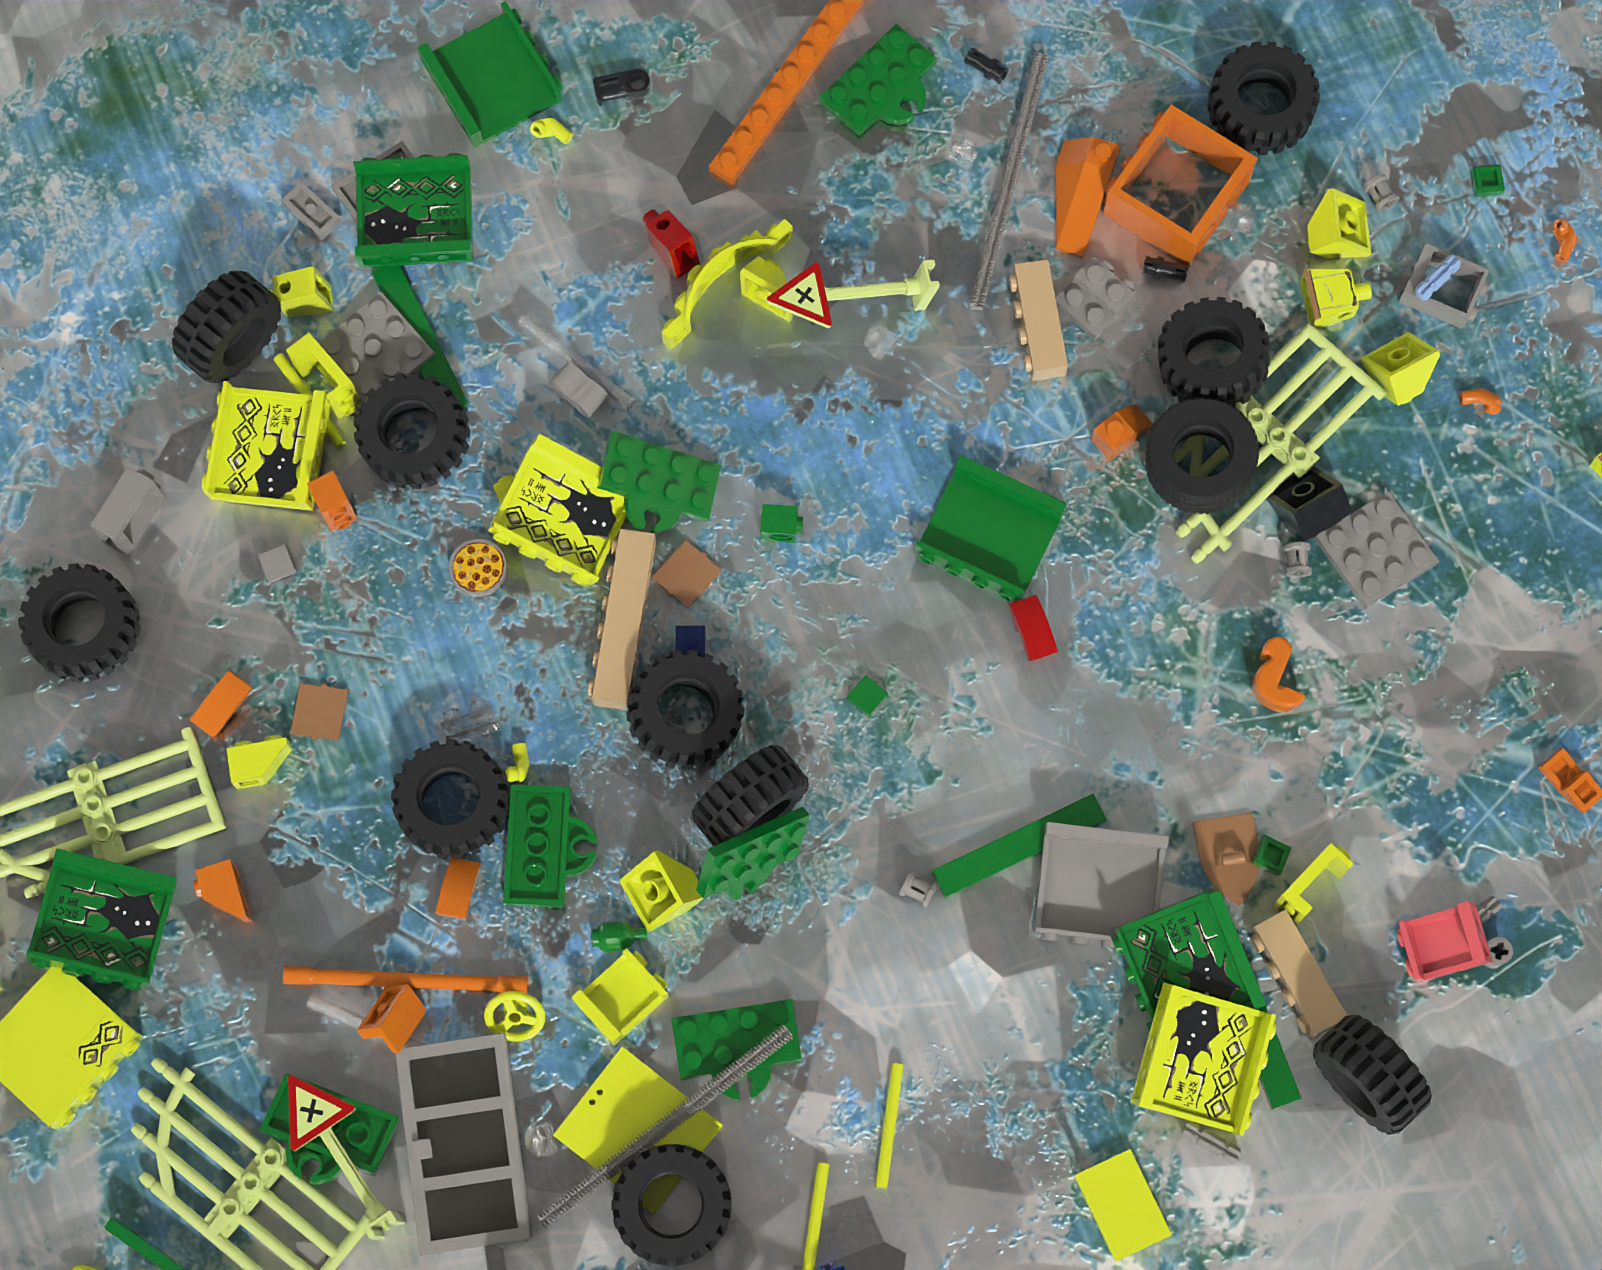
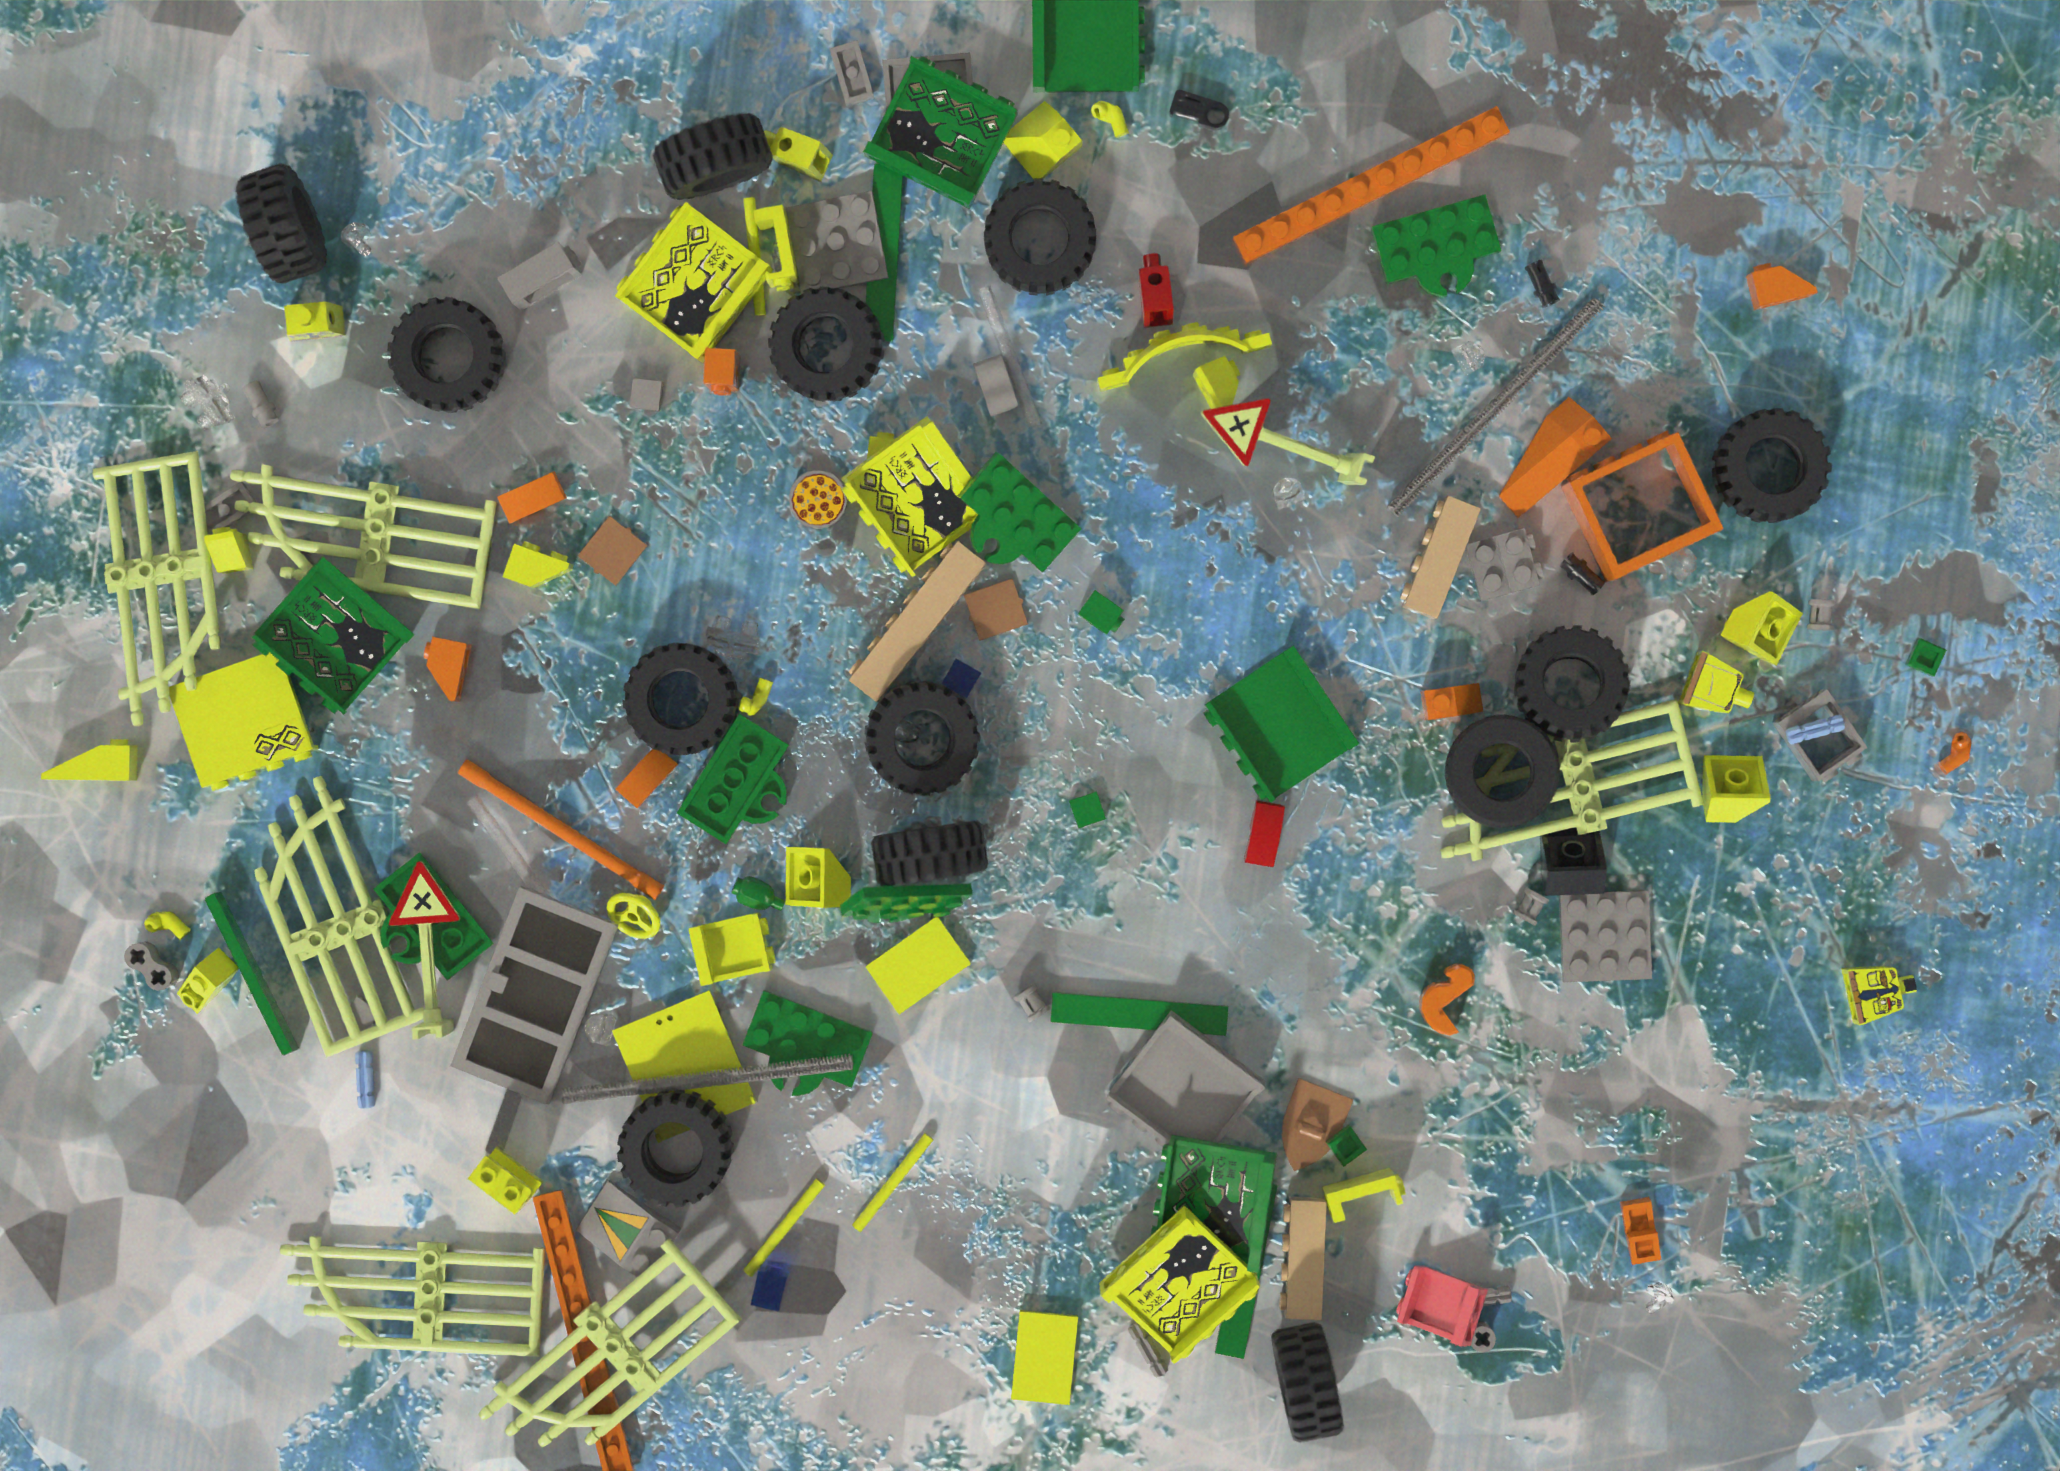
camera: 30 degrees right, 15 degrees up
orange panel [357,984,426,1053] -> none
orange arm [1459,388,1502,414] -> none
none -> neon yellow tile [865,917,971,1014]
none -> black tyre [984,178,1096,296]
none -> neon yellow slope [1003,101,1082,180]

